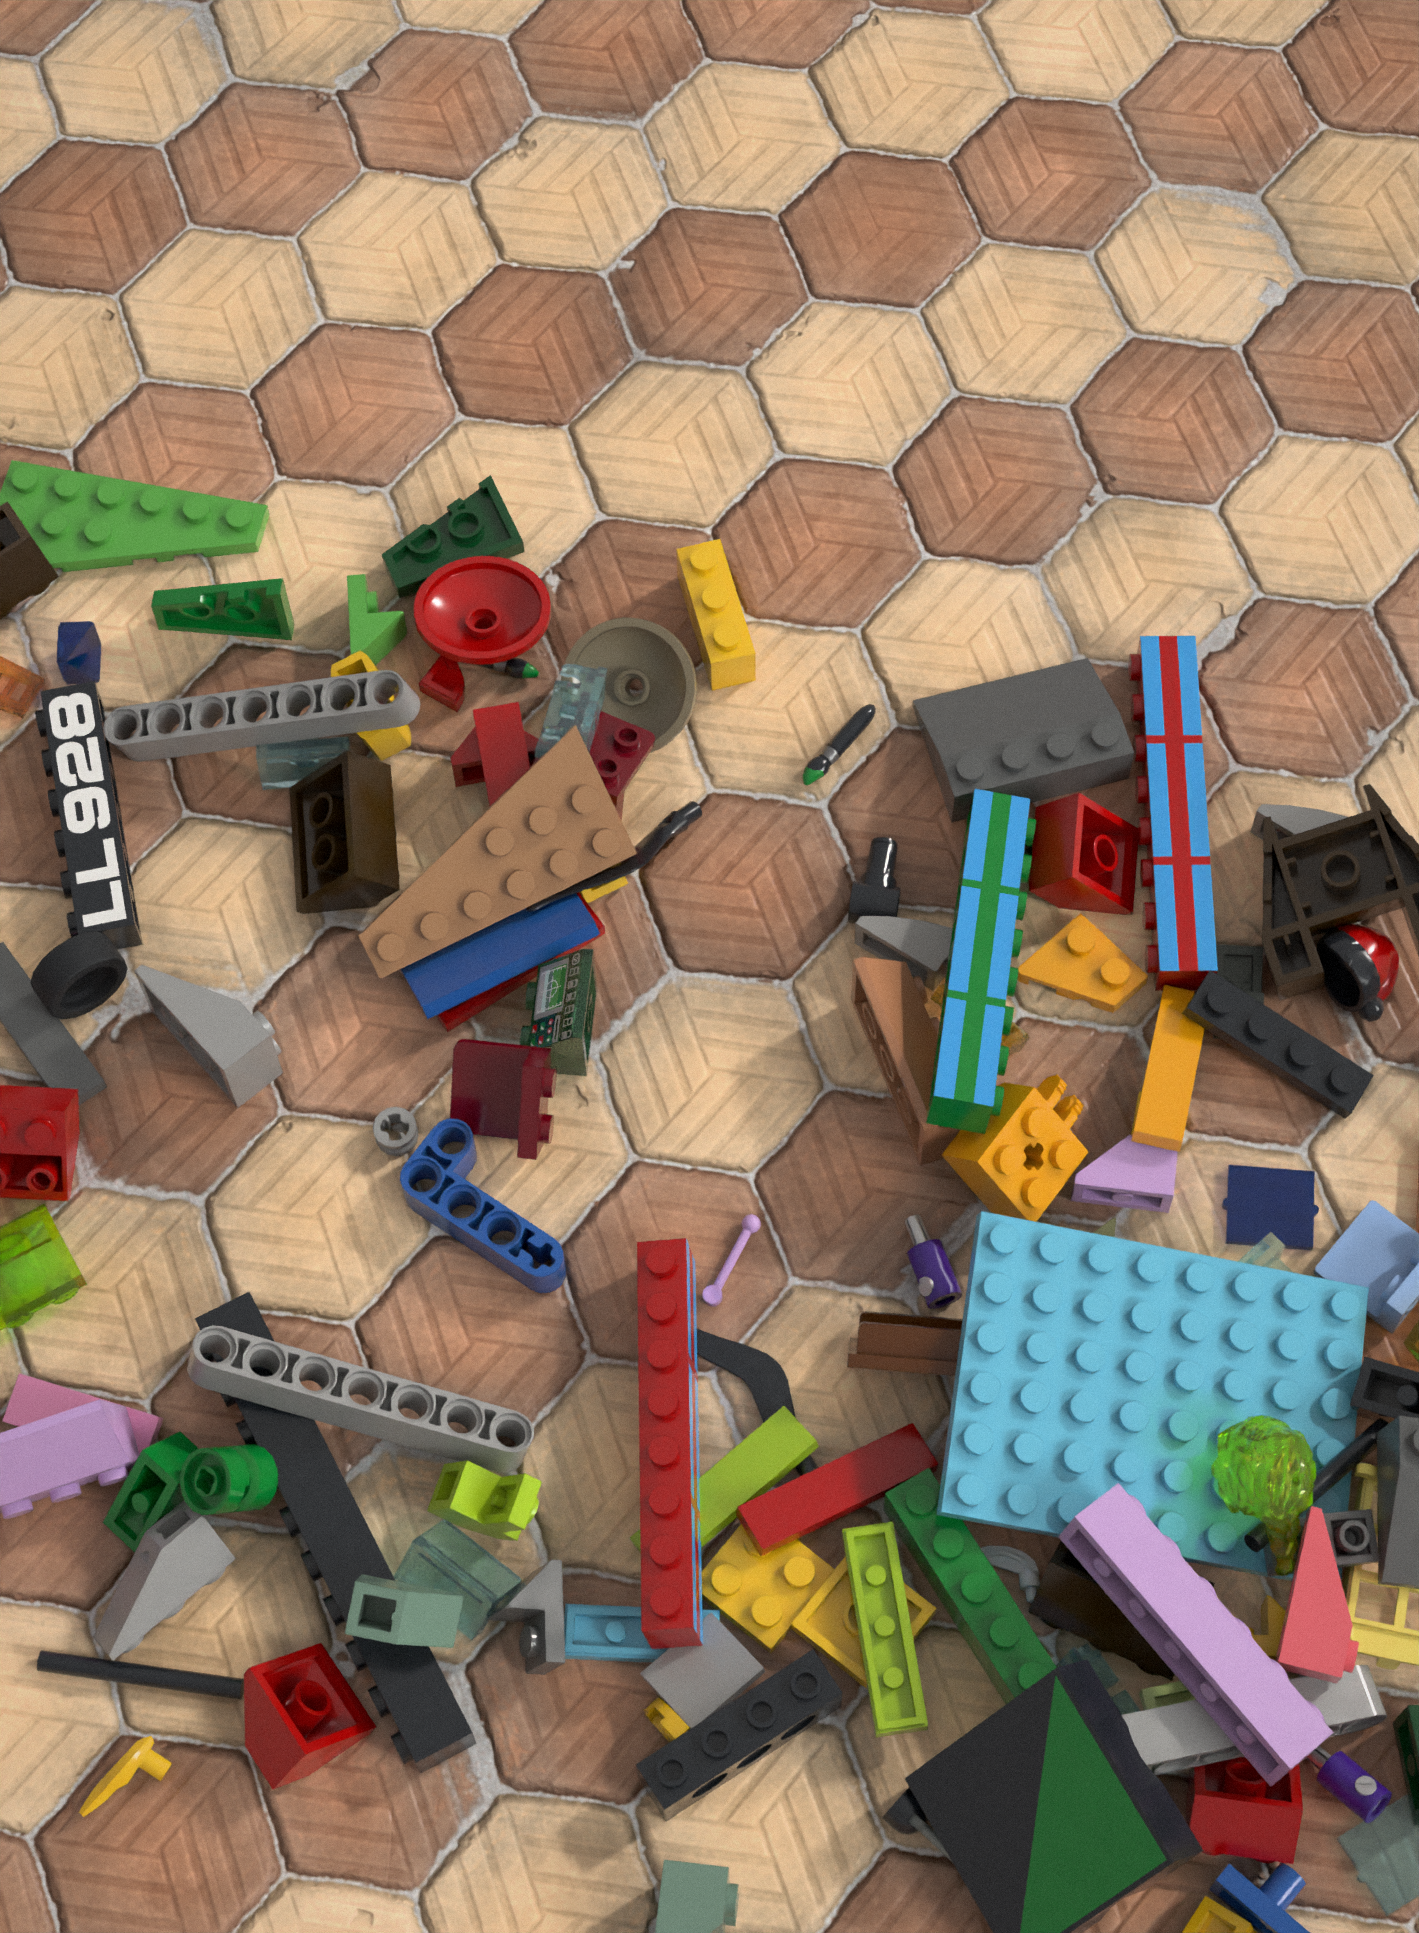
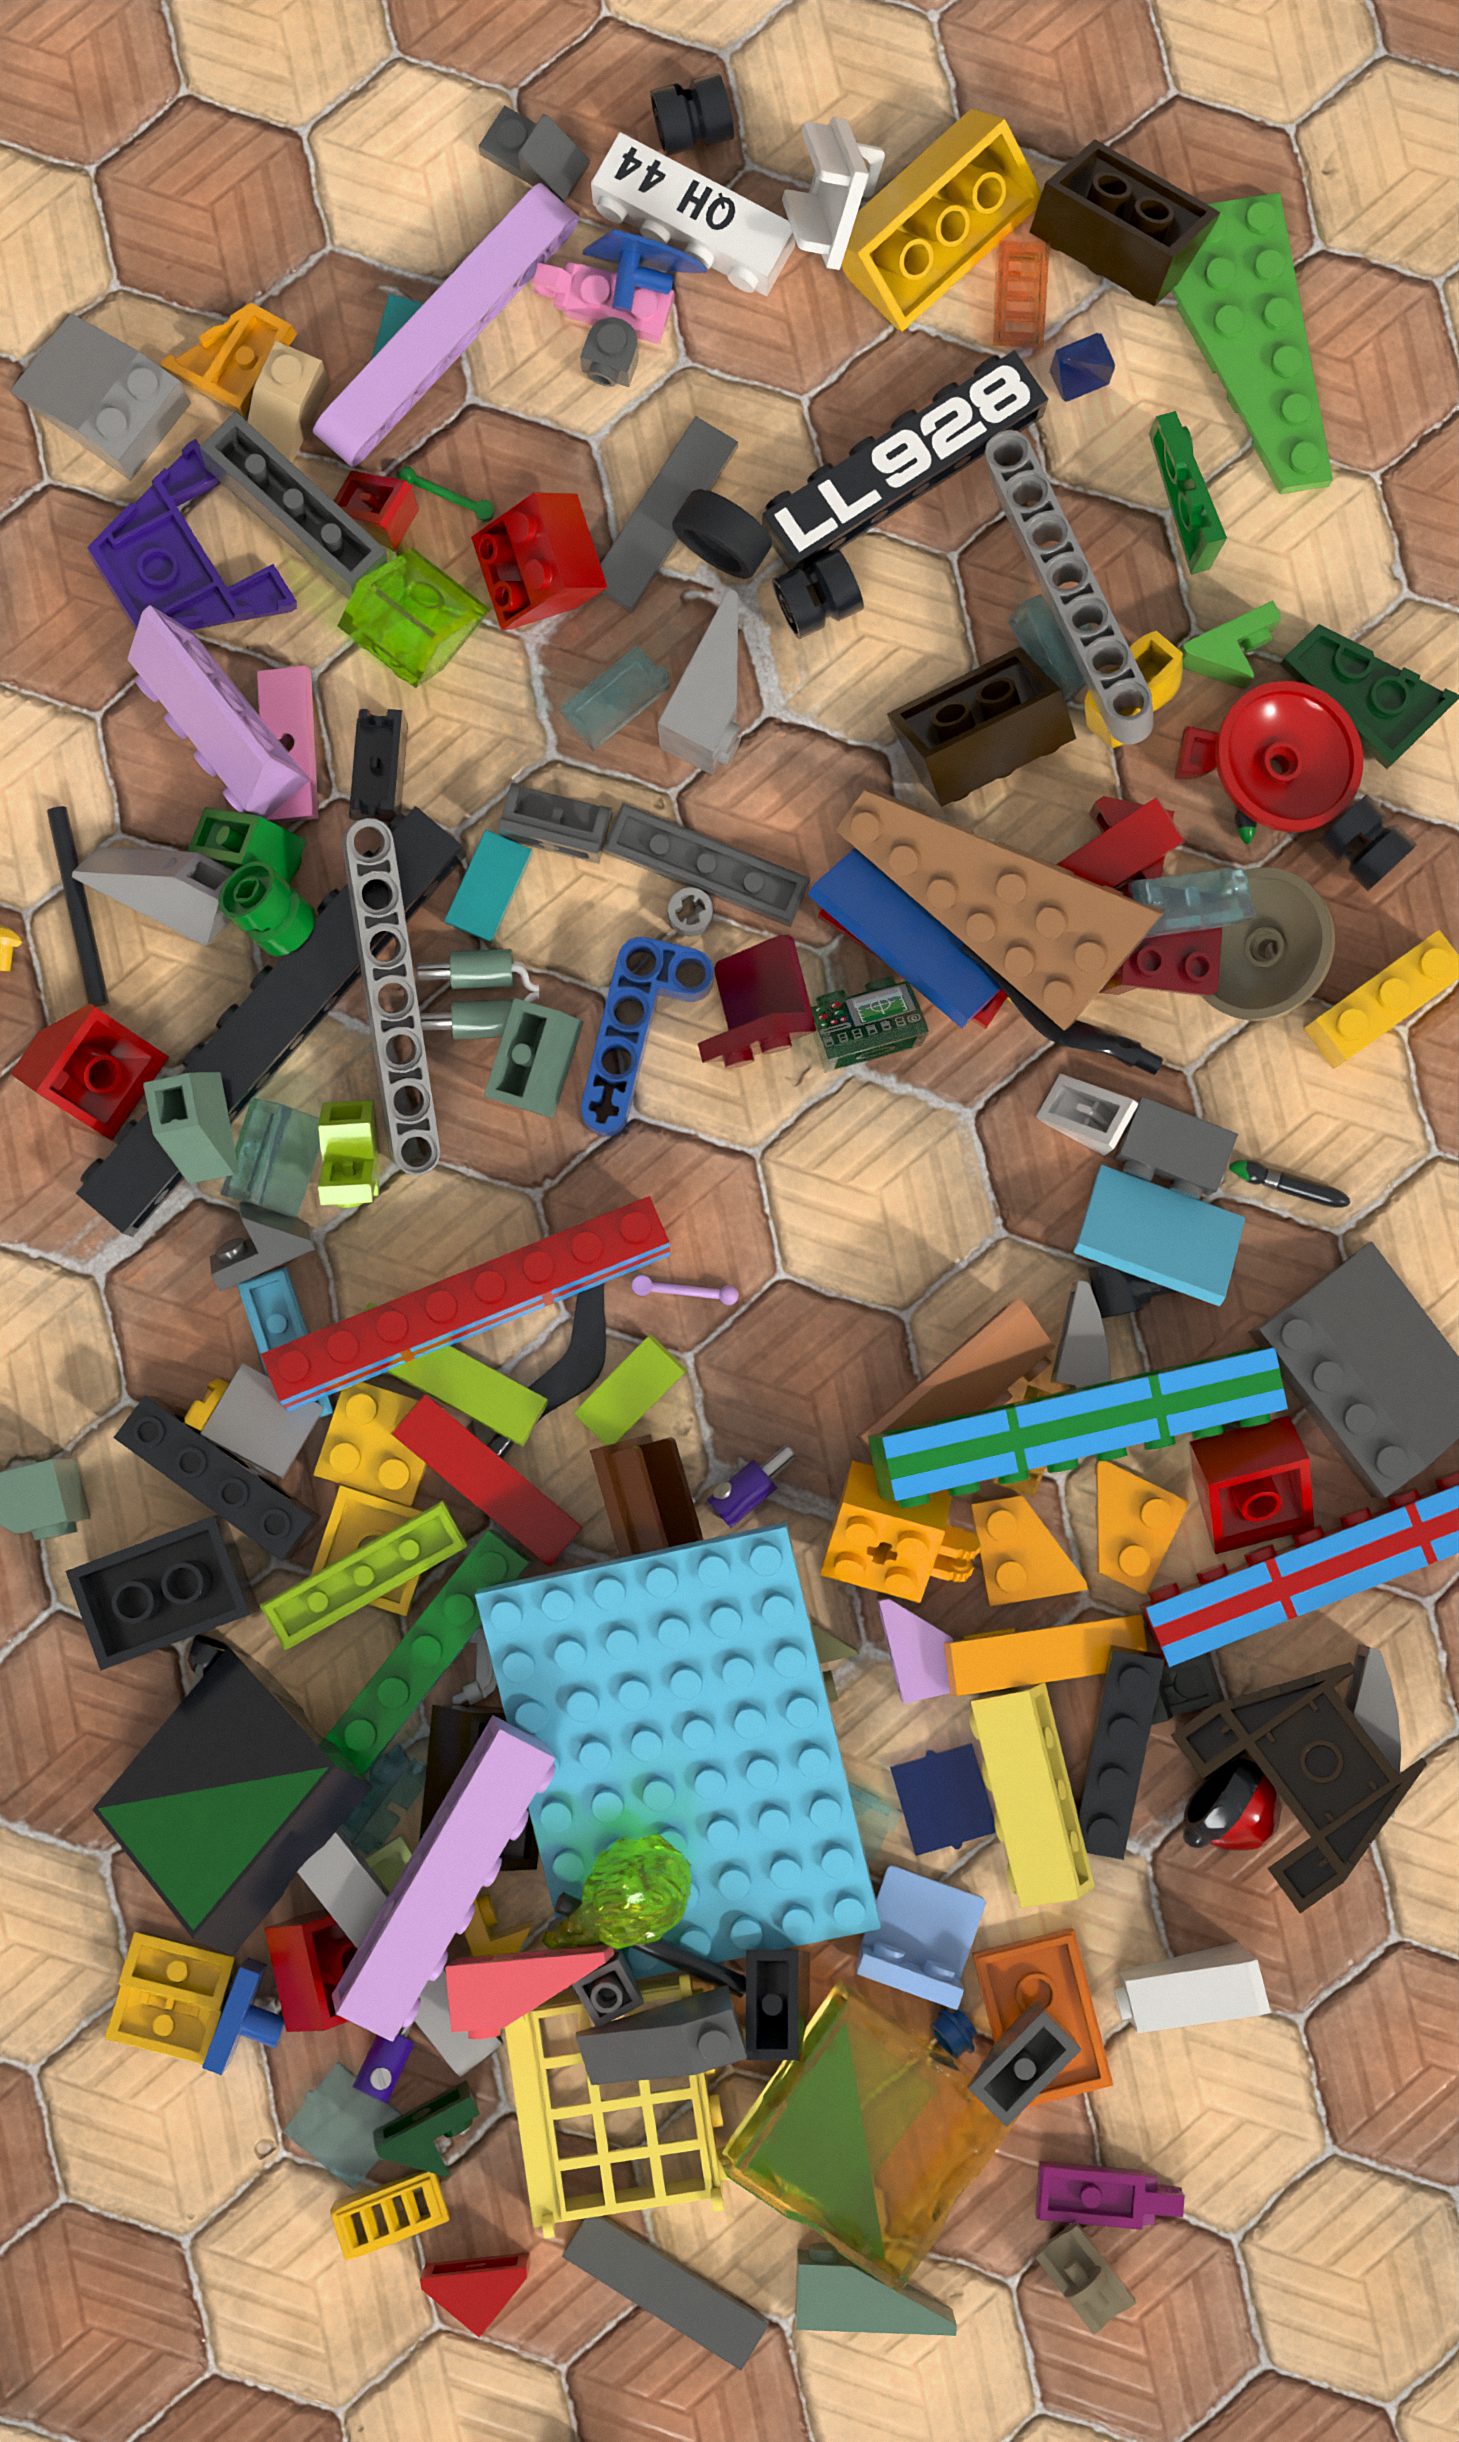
camera: 65 degrees right, 20 degrees up
none -> black brick [65,1515,260,1671]
none -> black hinge [349,709,408,822]
none -> sand green piece [416,949,539,1039]
none -> teal tile [444,830,533,944]
none -> sand green brick [484,998,584,1119]
none -> dark grey hinge [498,783,613,864]
none -> clear light blue panel [560,645,670,751]
none -> lime slope [573,1334,687,1445]
none -> dark grey tile [603,803,810,928]
none -> black wheel [772,549,864,639]
none -> light yellow brick [969,1683,1095,1908]
none -> light orange wing [970,1495,1088,1607]
none -> white slope [1036,1073,1138,1156]
none -> medium azure tile [1073,1165,1246,1307]
none -> dark grey brick [1113,1097,1238,1200]
none -> black wheel [1318,794,1417,891]

